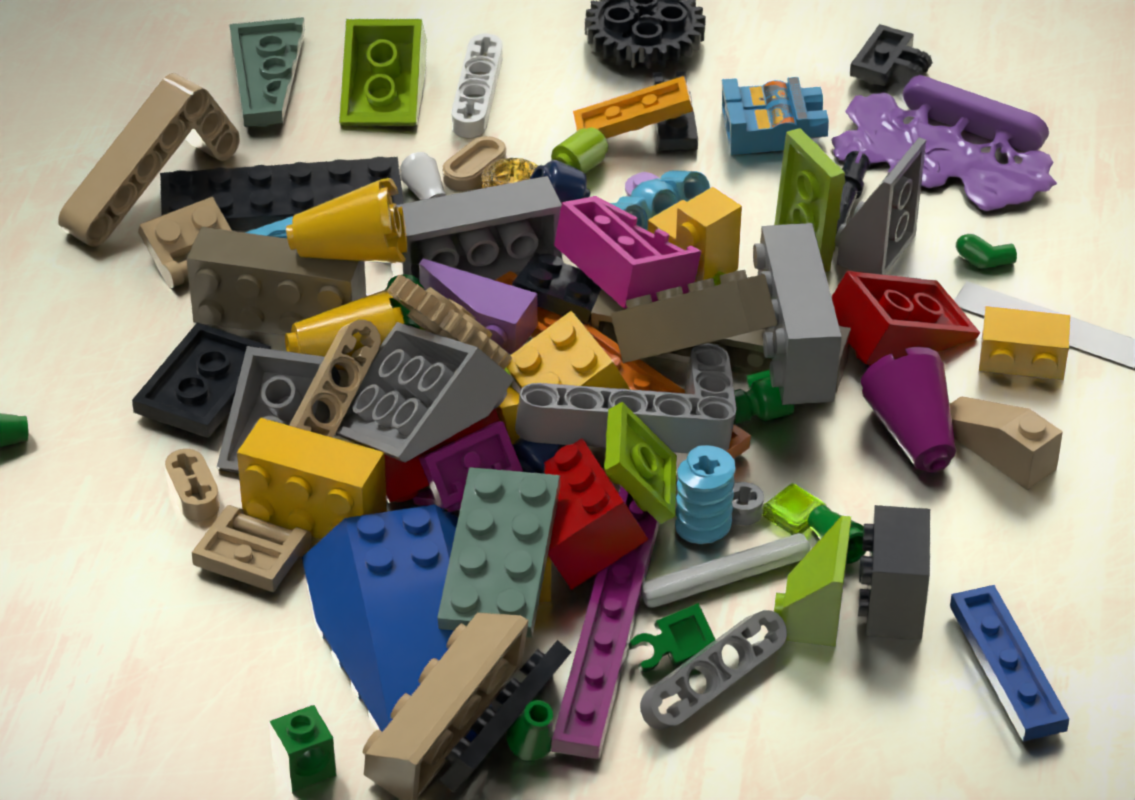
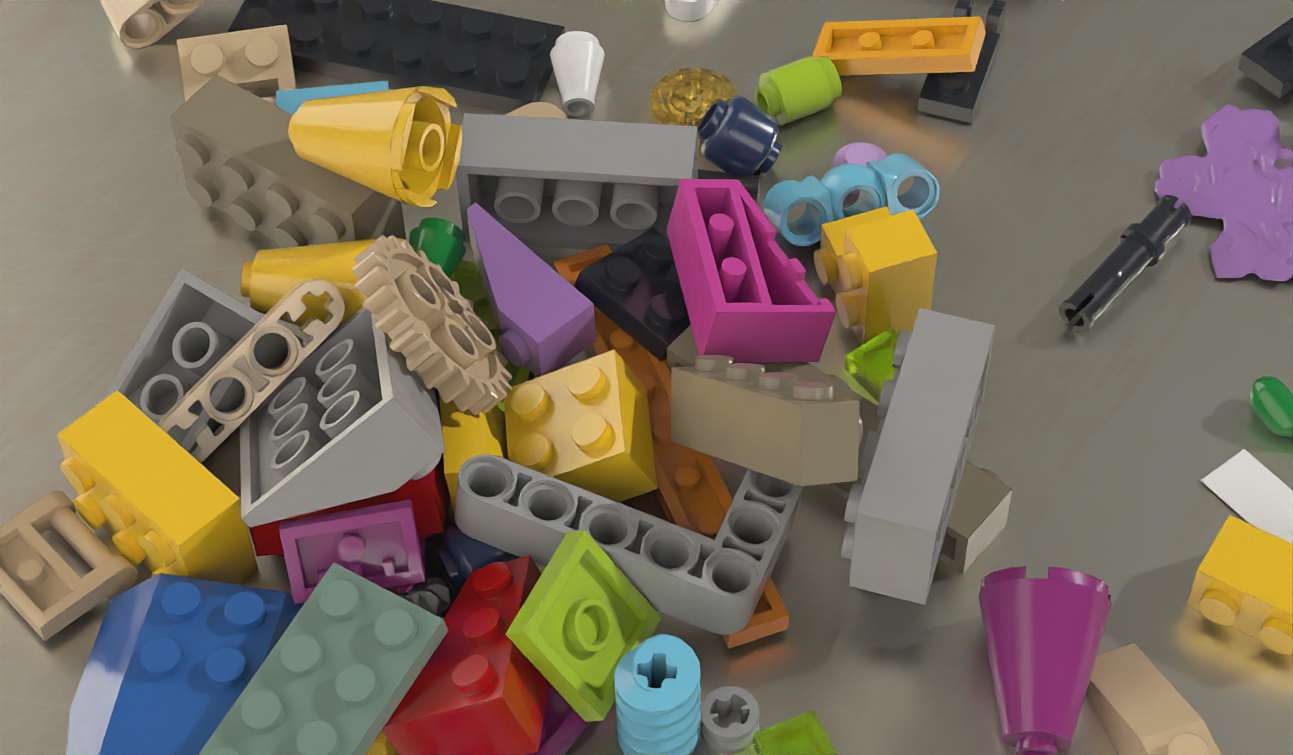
camera: 25 degrees right, 10 degrees up
black plate [132,322,271,438] -> none
tan beam [165,448,220,521] -> none
tan tile [442,136,507,191] -> none
dark azure hips [721,77,829,155] -> none
green piece [734,370,794,425] -> none
lime plate [774,128,845,273] -> none
red slope [831,271,980,366] -> none
light grey slope [835,137,926,275] -> none

